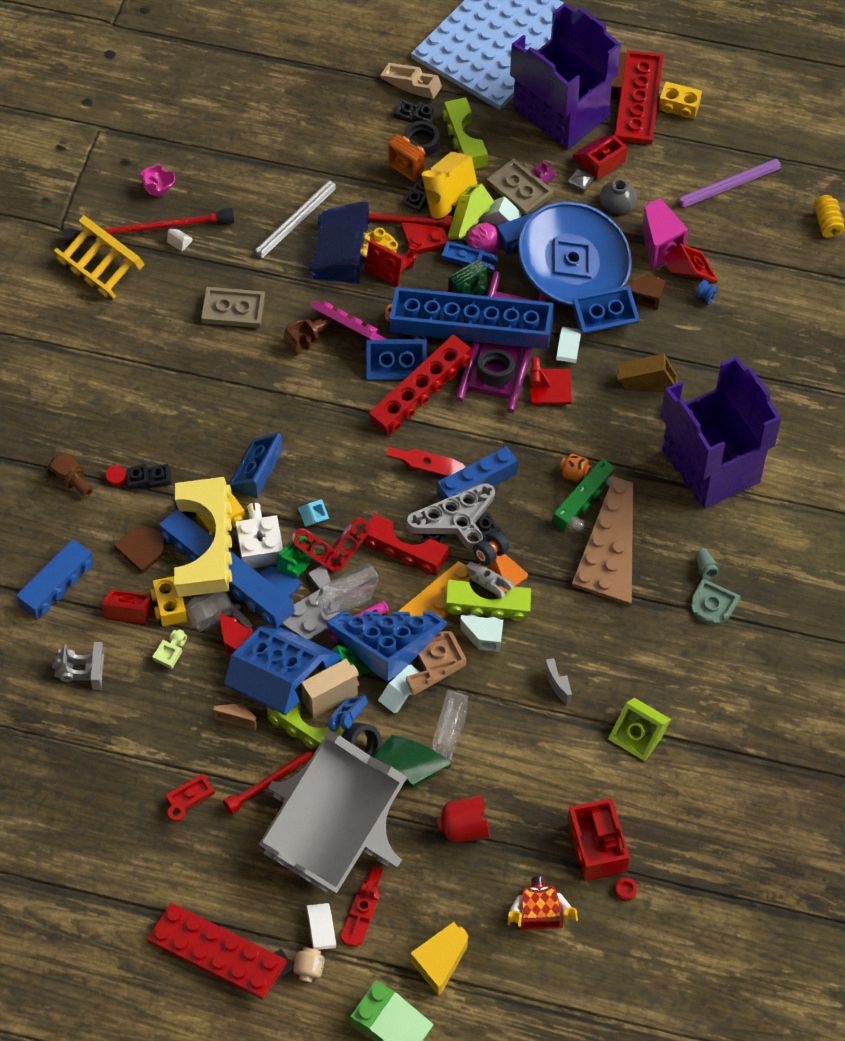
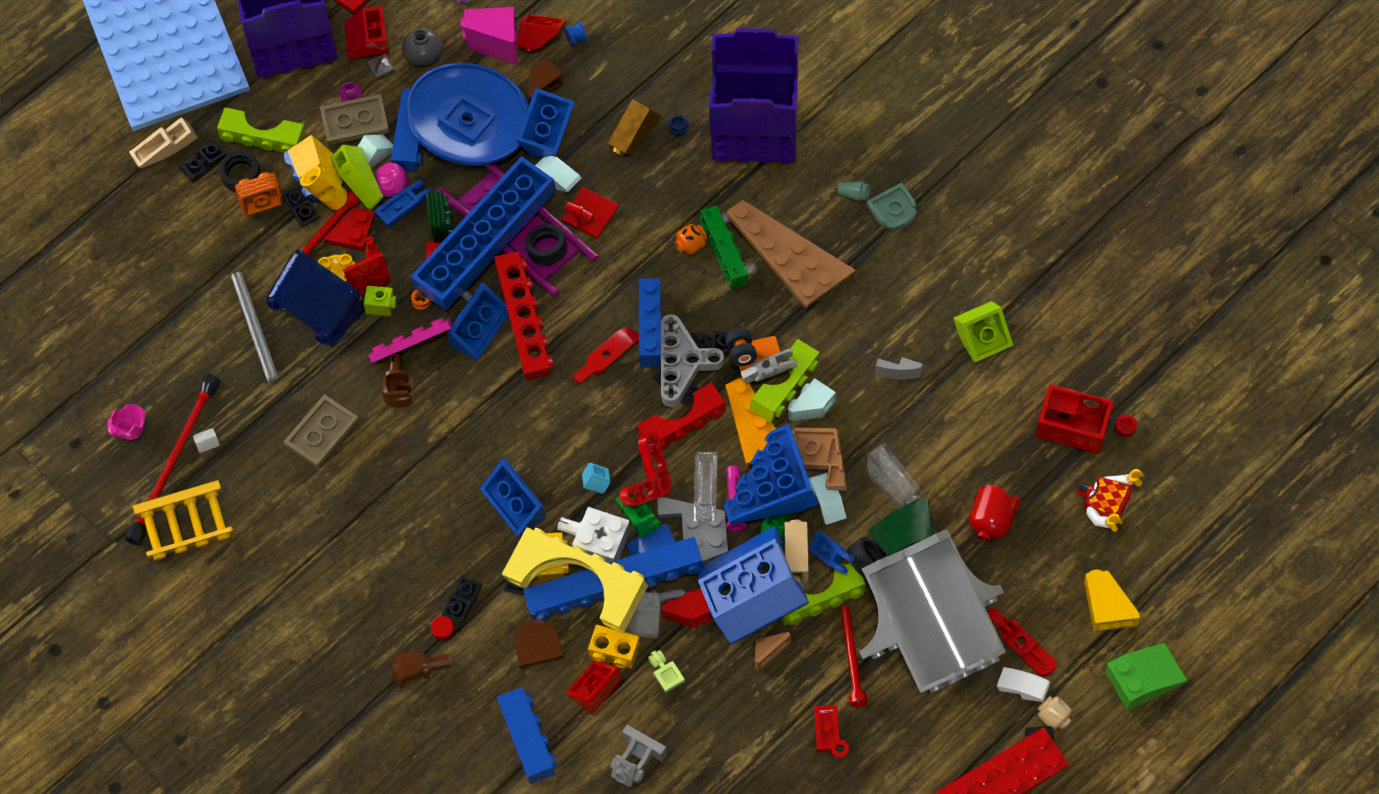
camera: 55 degrees left, 5 degrees up
none -> lime brick [364,286,397,317]

